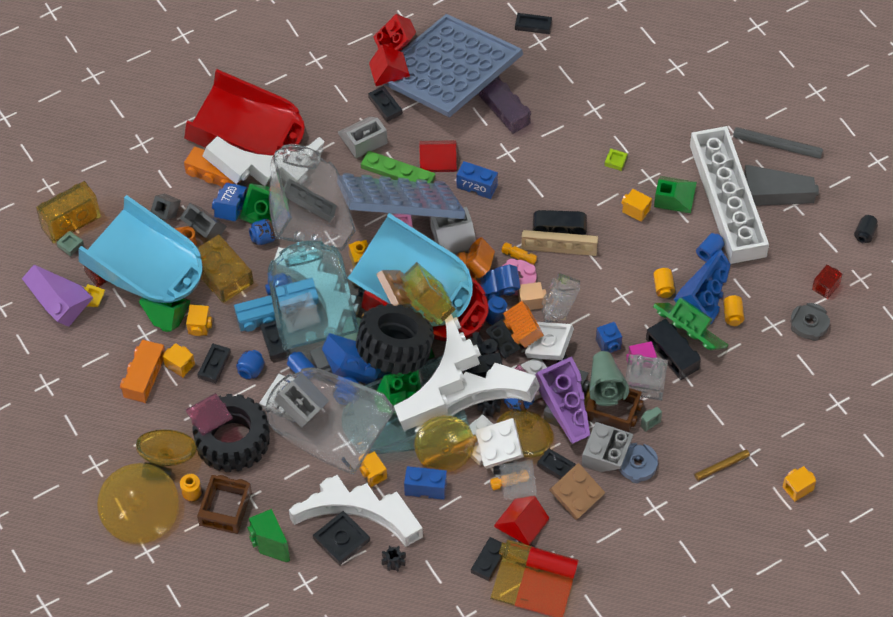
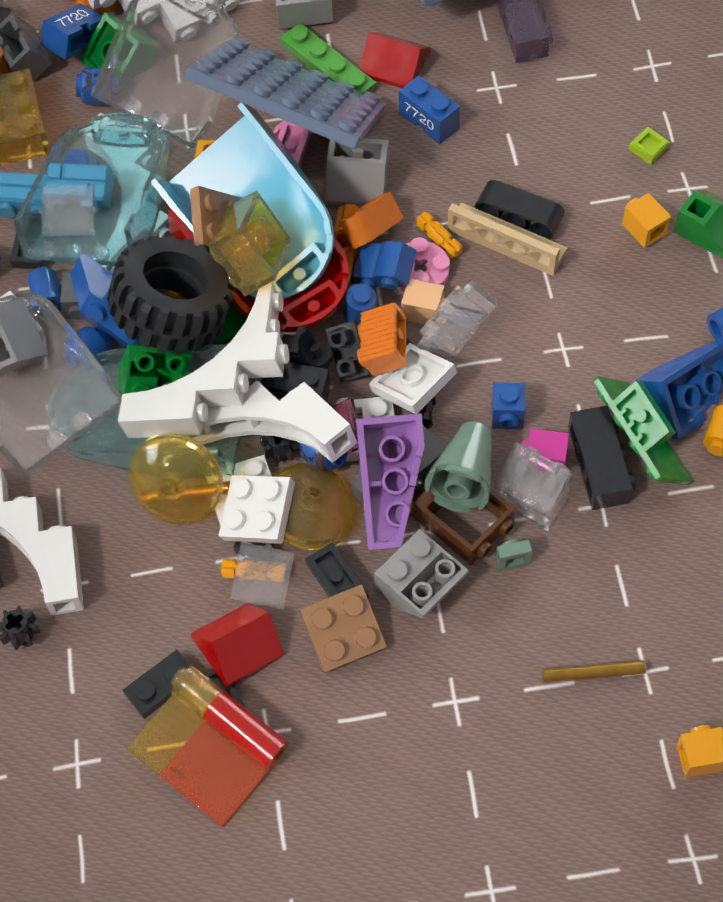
camera: 25 degrees right, 5 degrees up
dark grey plate [281,179,337,222] -> none
light orange brick [359,451,387,488] -> none
blue brick [404,466,447,500] -> none
sand blue plate [619,443,658,483] -> none
light orange brick [653,268,675,298] -> none

